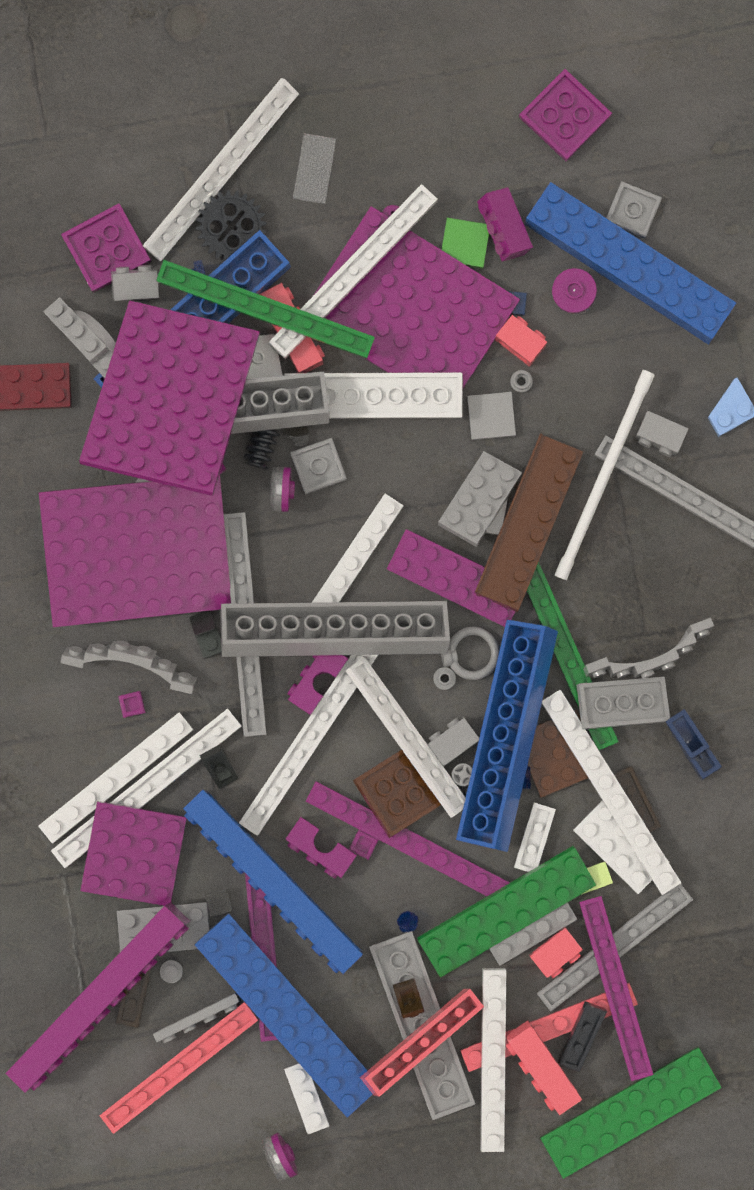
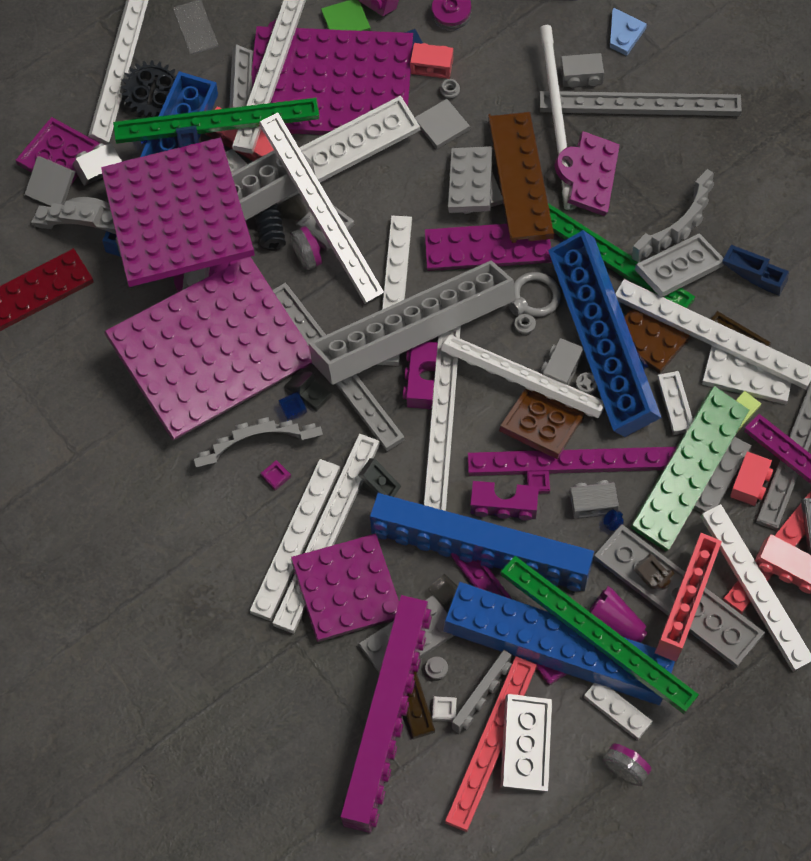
camera: 30 degrees left, 20 degrees down
none -> light grey tile [25,156,75,206]
none -> dark blue tile [176,126,199,148]
none -> light grey plate [229,45,254,108]
none -> white plate [259,113,384,304]
none -> clear blue plate [278,392,307,421]
none -> white tile [432,696,457,722]
none -> green plate [500,556,699,714]
none -> plate [500,694,552,793]
none -> magenta plate [555,131,620,216]
none -> light grey brick [570,480,619,519]
none -> magenta cone [590,586,648,643]

